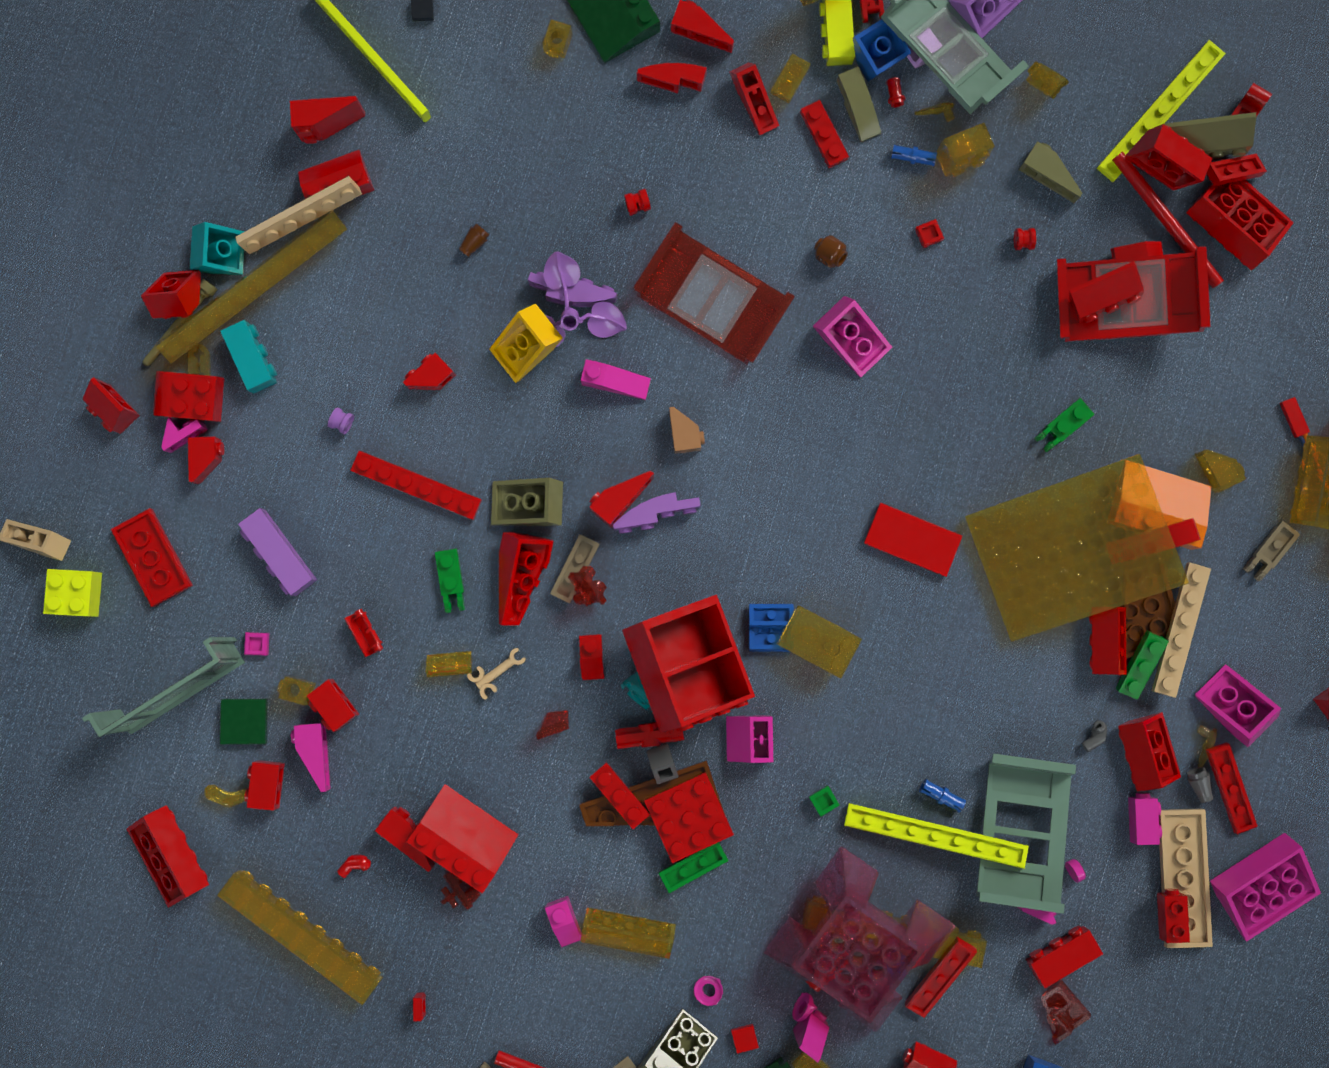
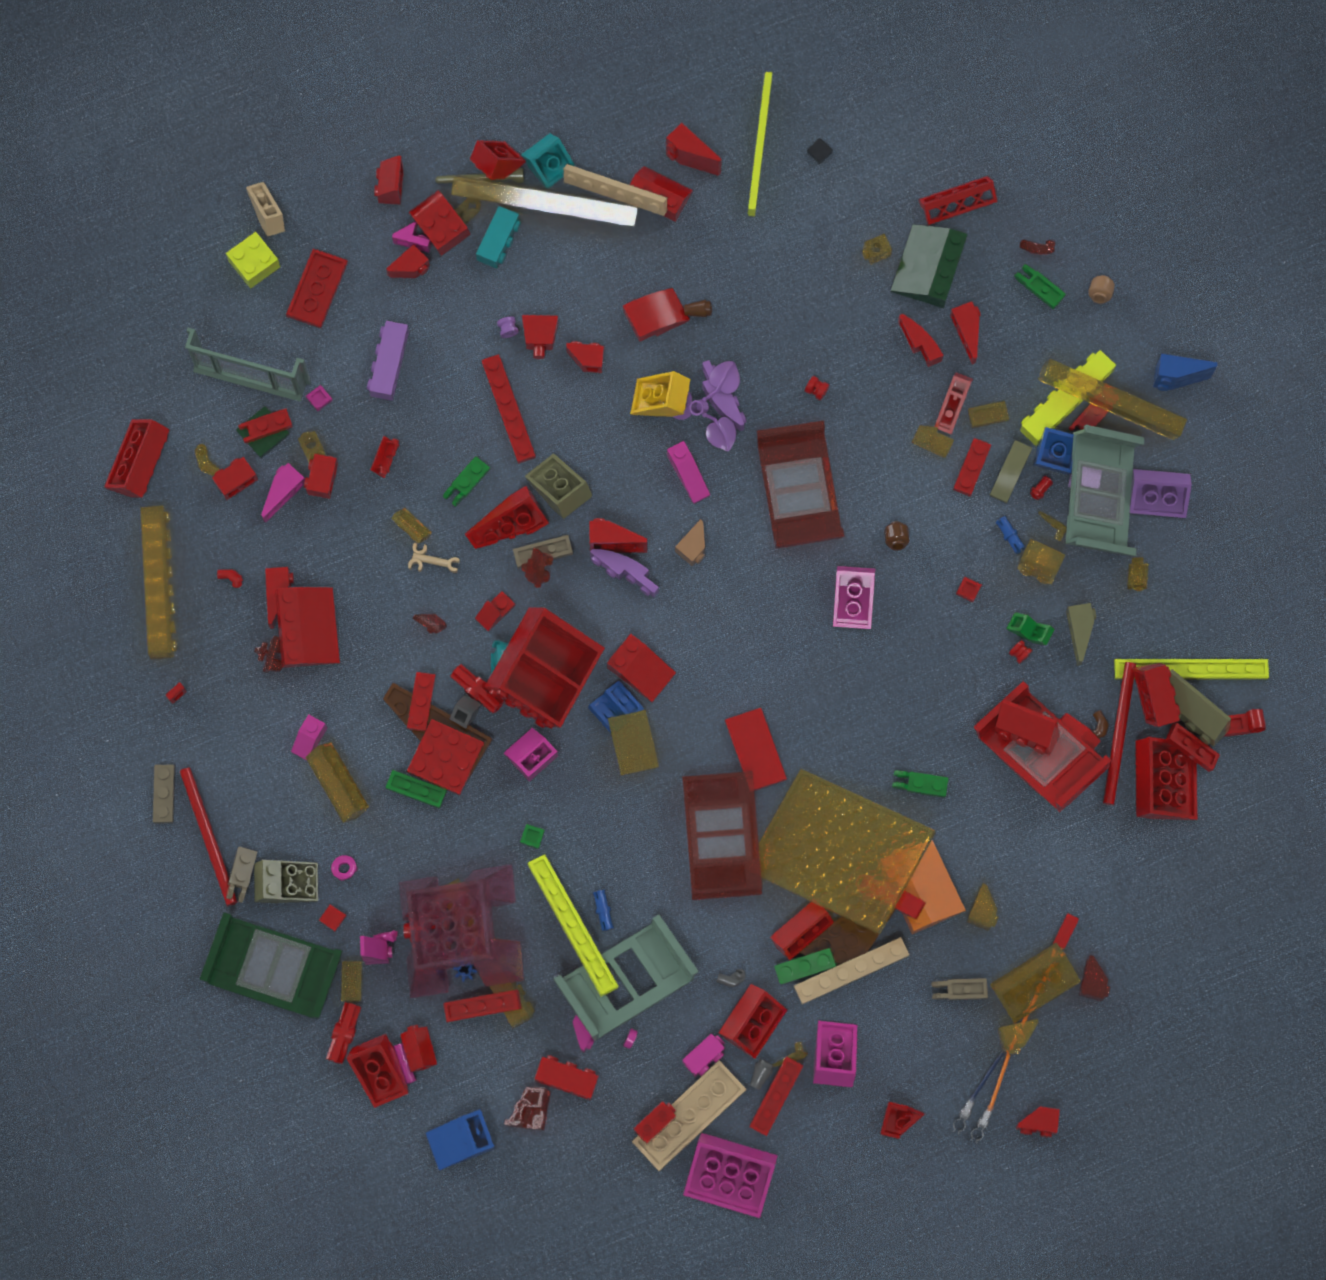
camera: 50 degrees right, 10 degrees down
none -> red hinge [238,408,293,443]
none -> red torso [522,315,558,359]
none -> red slope [607,634,676,703]
none -> red slope [623,288,690,342]
none -> clear red piece [682,771,762,900]
none -> clear yellow slope [911,425,954,459]
none -> green slope [1006,613,1055,646]
none -> reddish brown arm [1093,710,1109,739]

